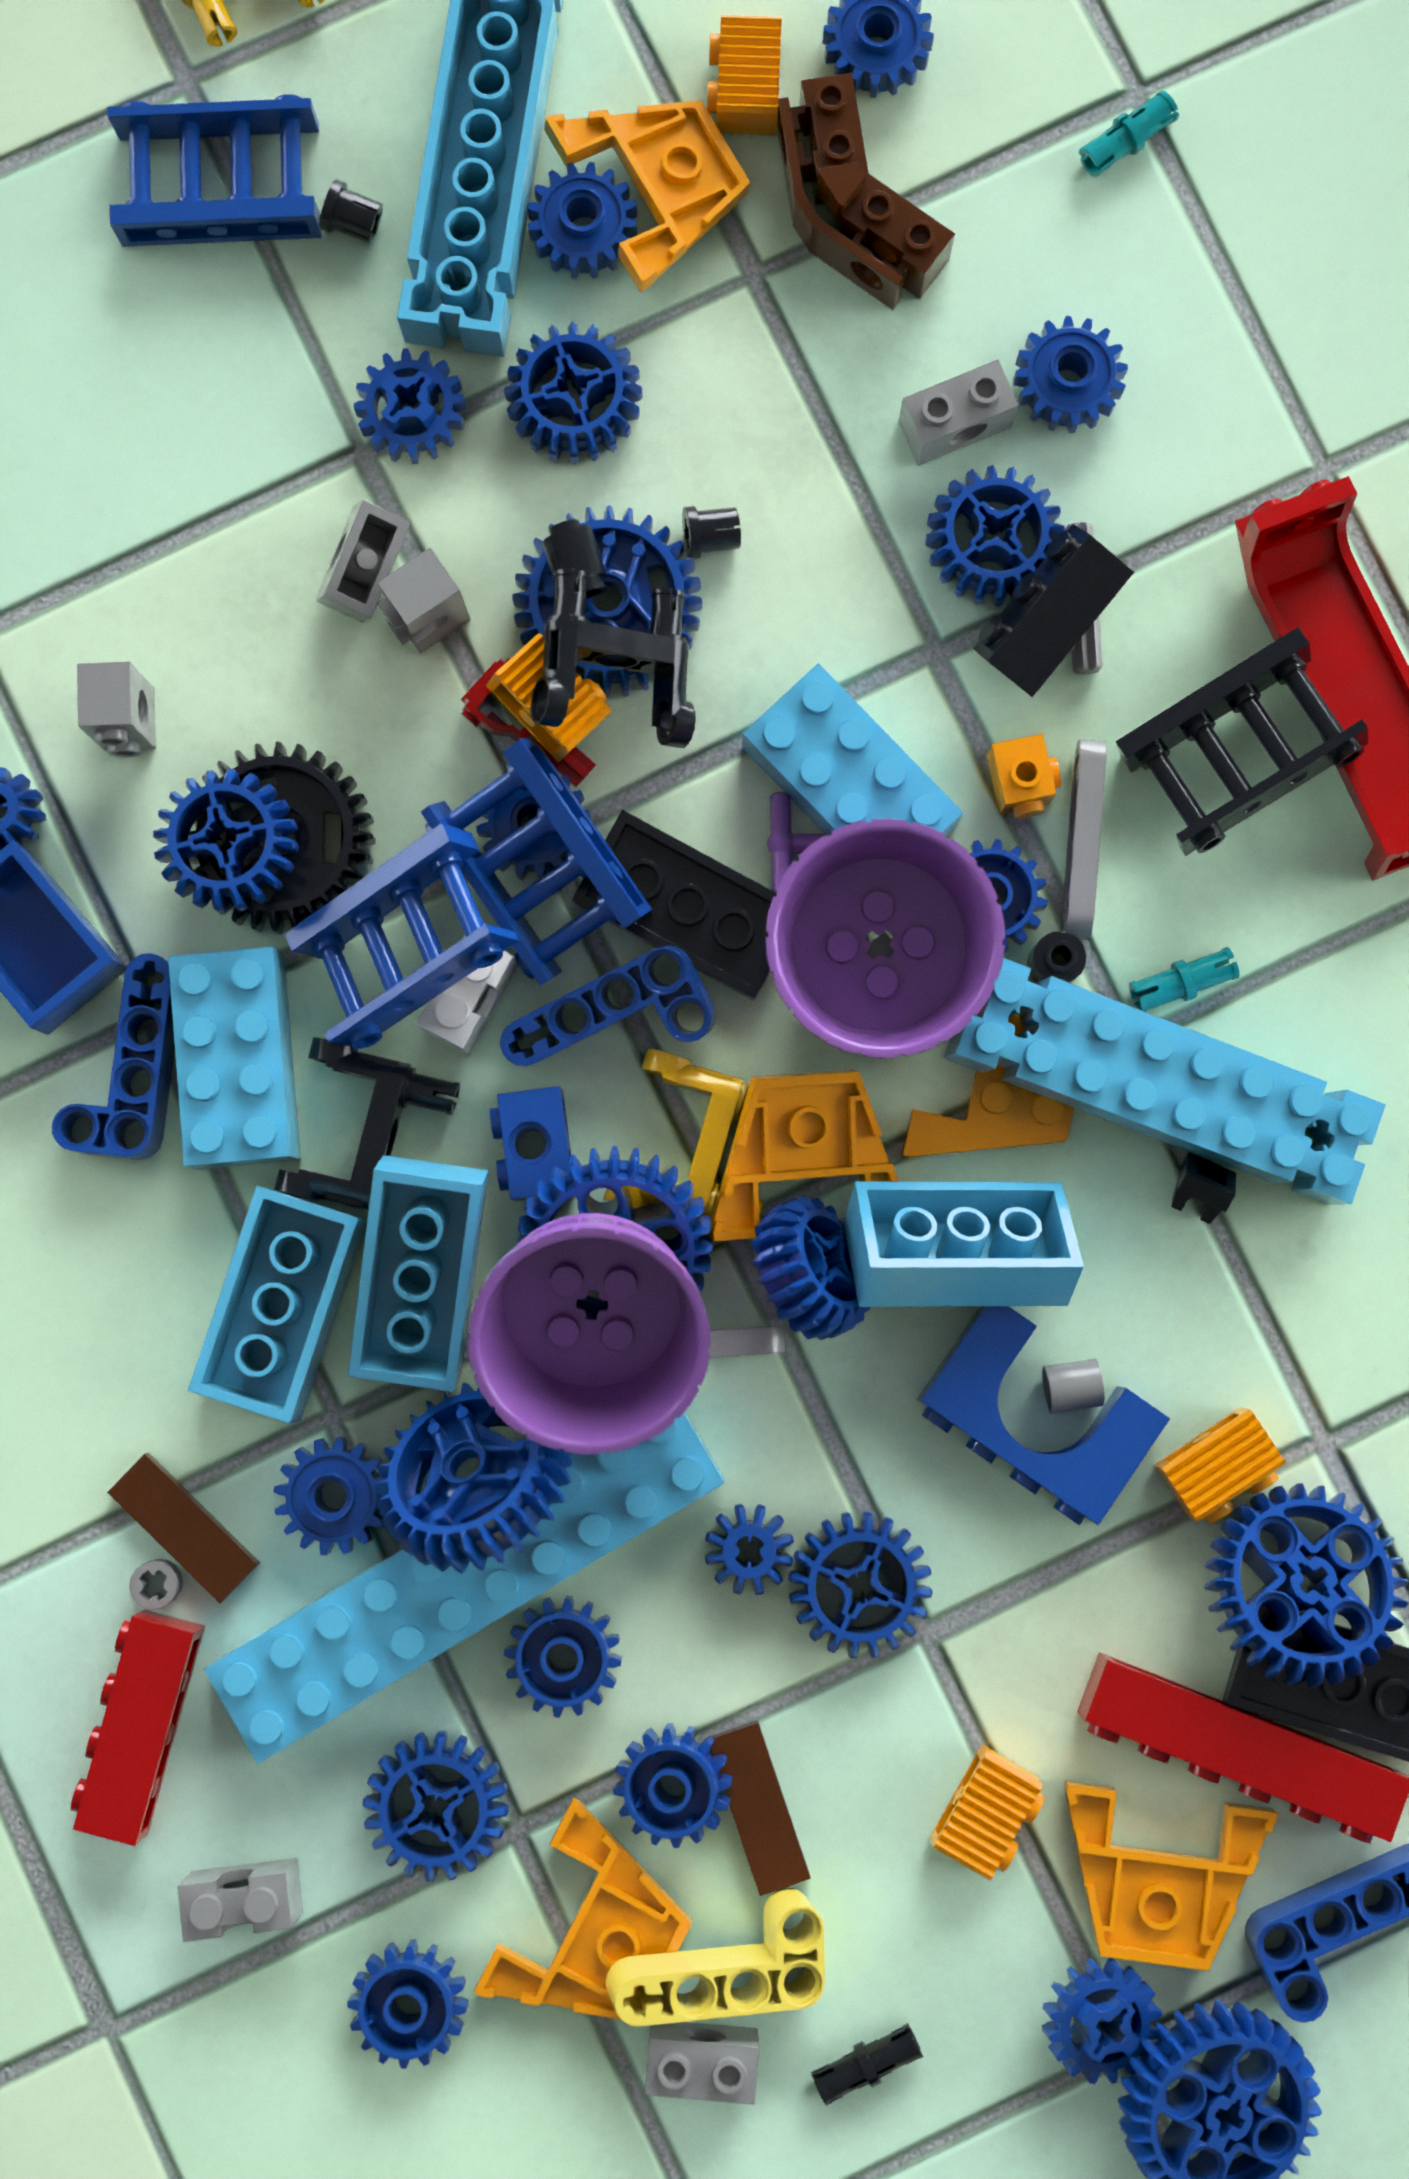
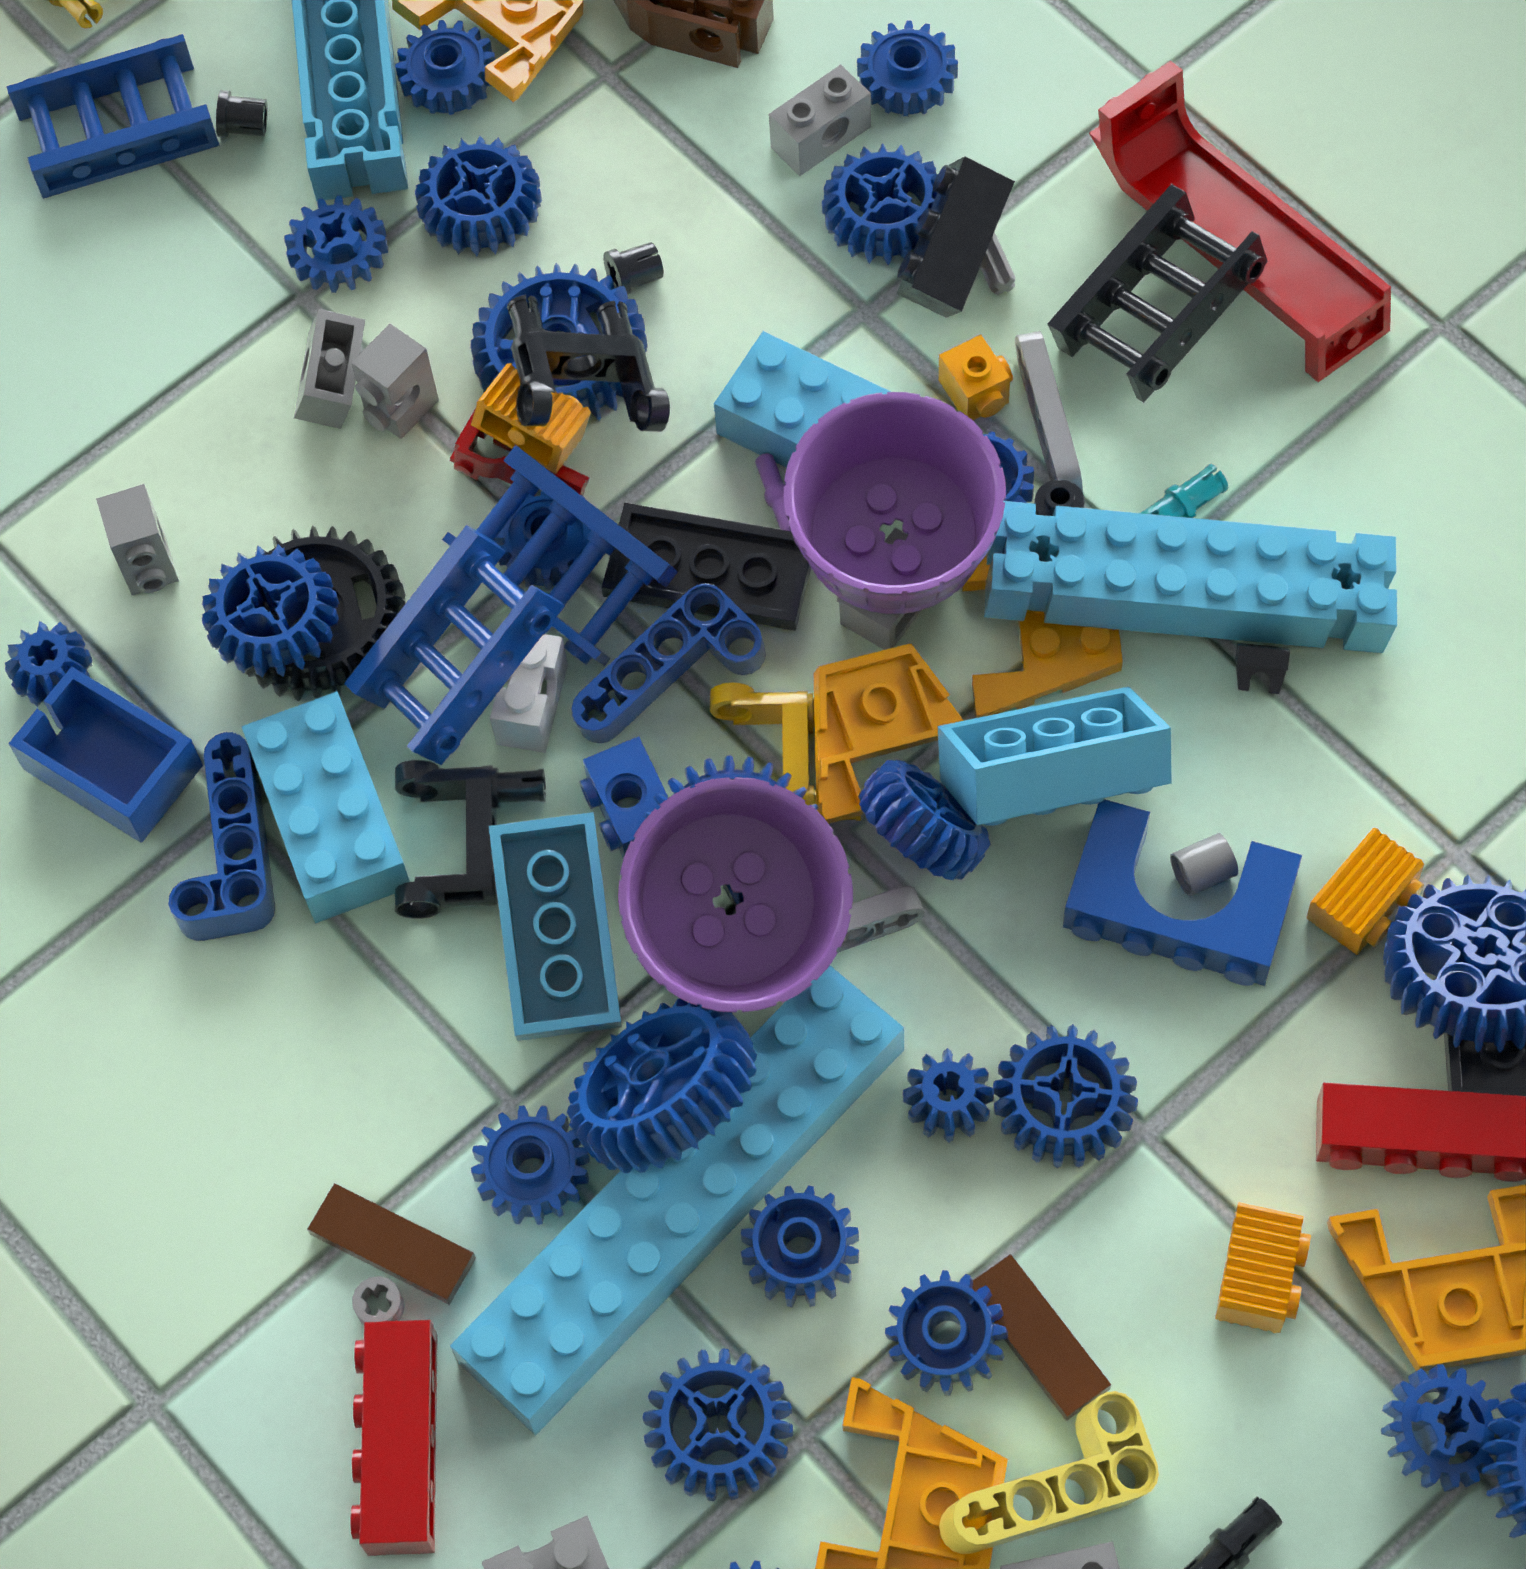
camera: 15 degrees left, 20 degrees down
medium azure brick [188,1186,367,1424] -> none
black brick [542,519,607,600] -> none

